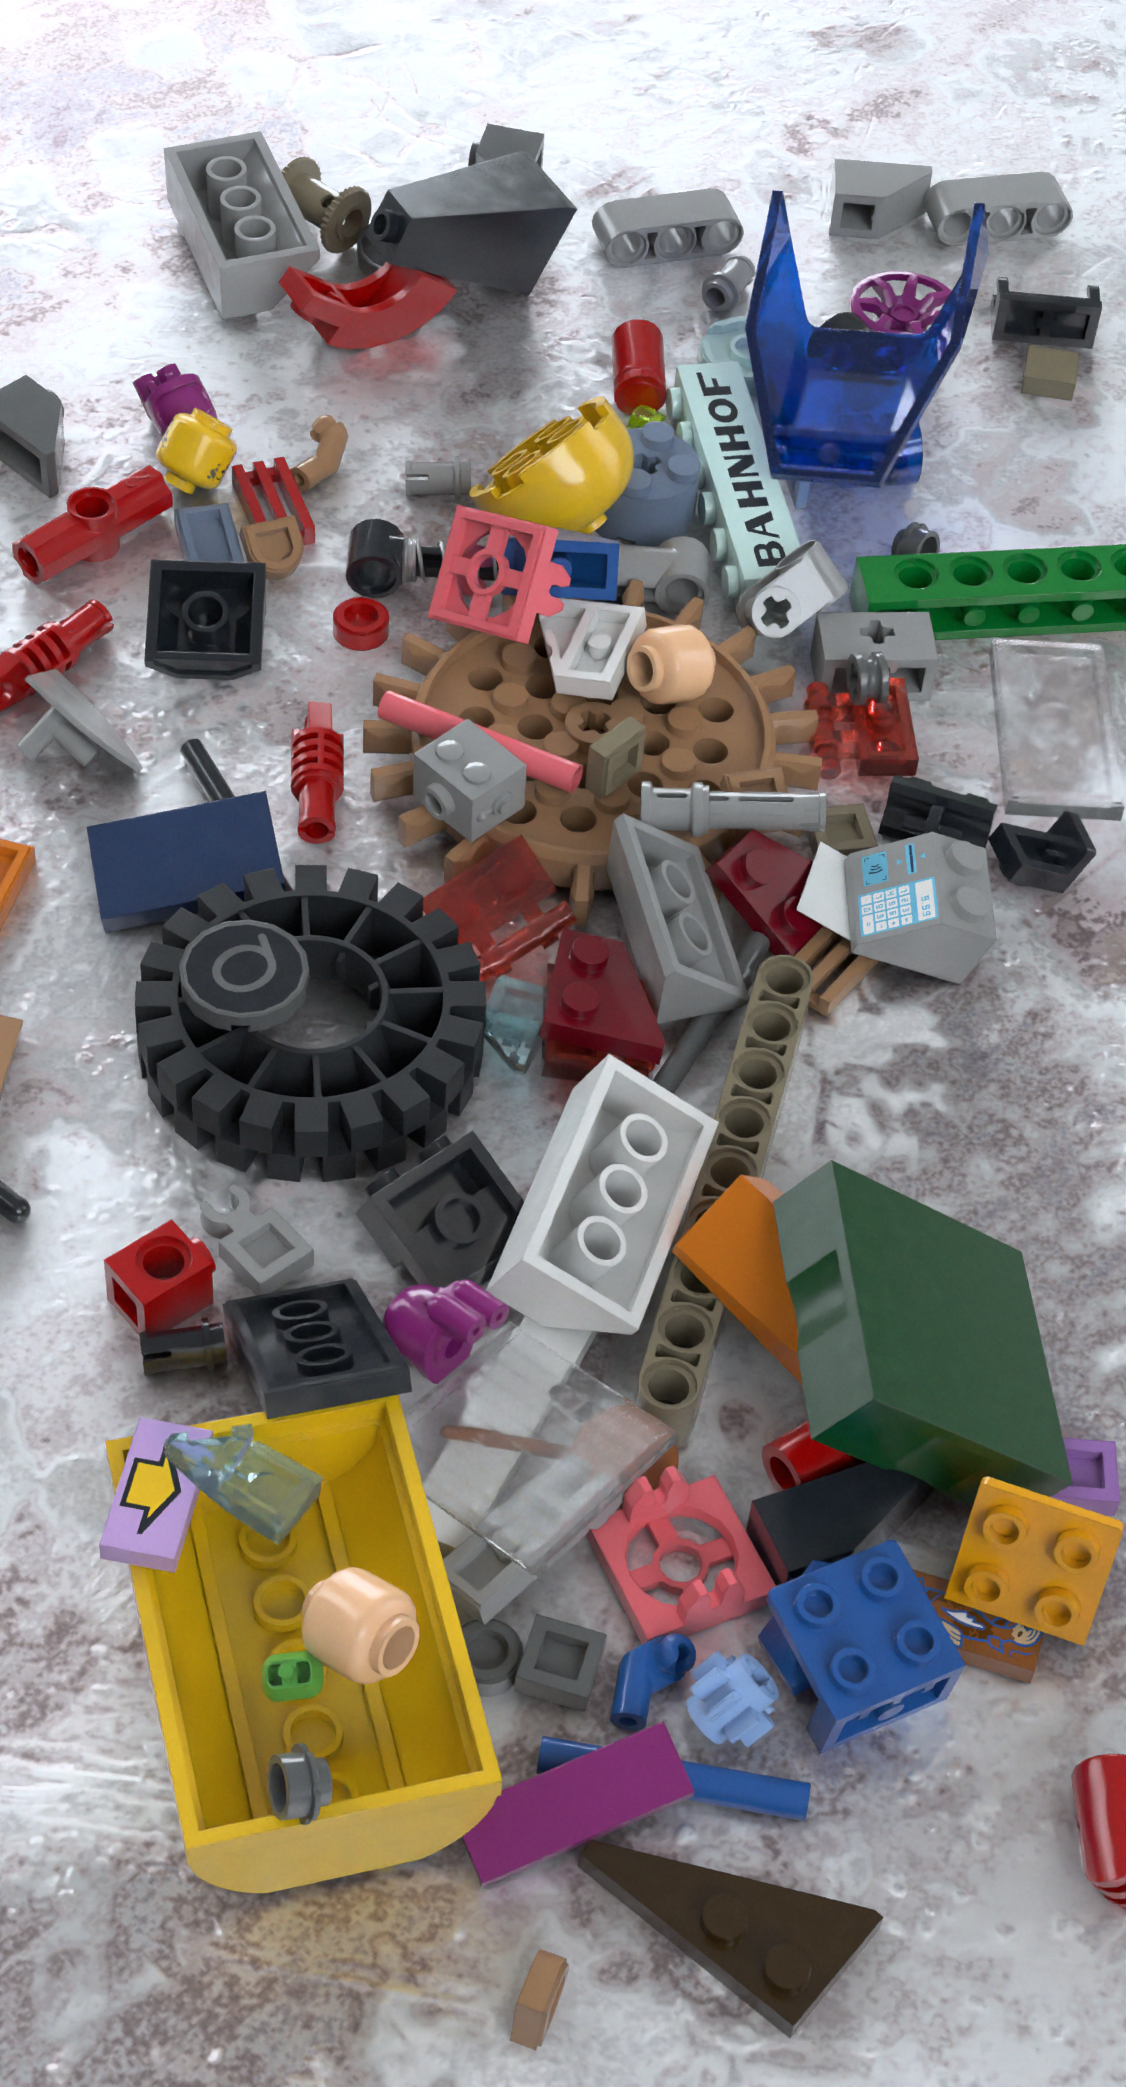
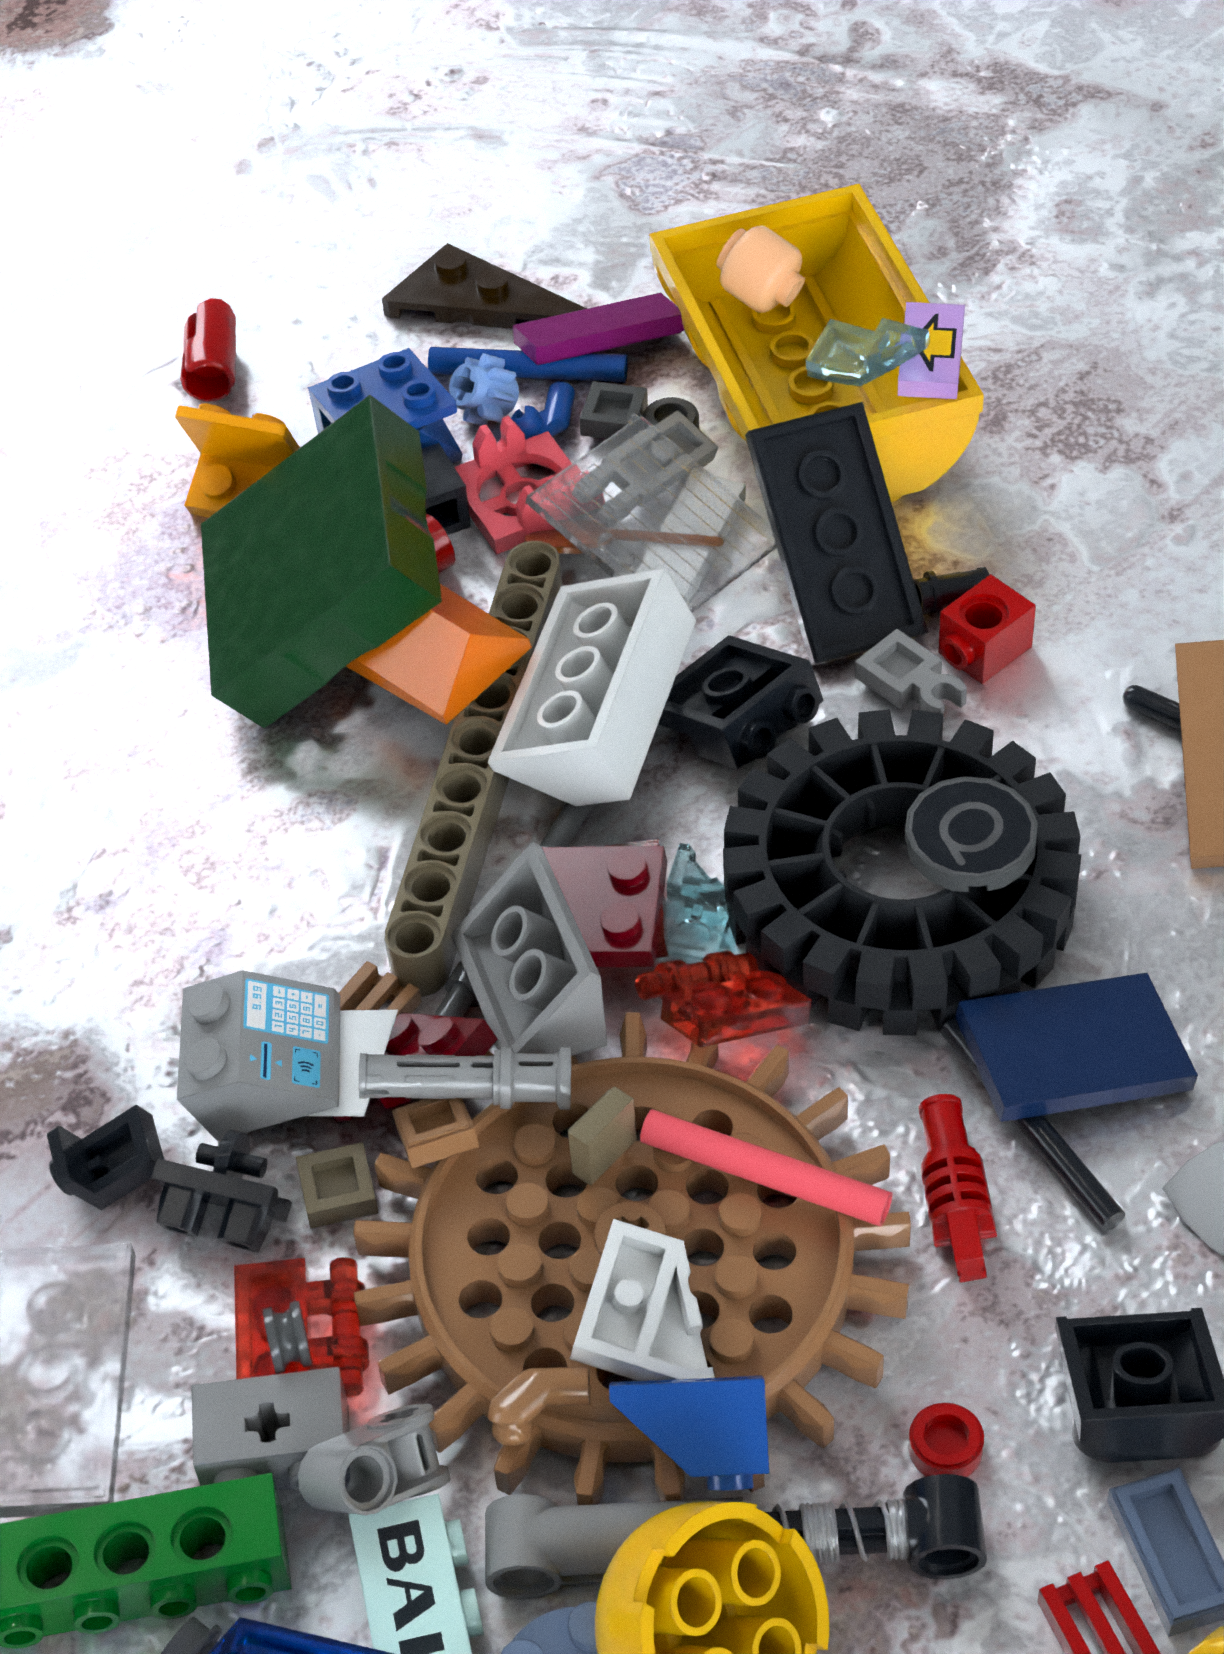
camera: 175 degrees left, 0 degrees up
medium nougat tile [239,515,304,580] -> none
bright green rock [261,1651,324,1702] -> none
dark grey plate [267,1743,333,1825] -> none
magenta piece [382,1279,509,1384] -> none
light grey head [413,719,527,843] -> none
coral piece [427,505,571,644] -> none
medium nougat tile [510,1949,569,2051] -> none
light nougat head [626,624,716,705] -> none
medium lavender plate [1051,1438,1120,1516] -> none
none -> medium nougat arm [487,1367,590,1446]

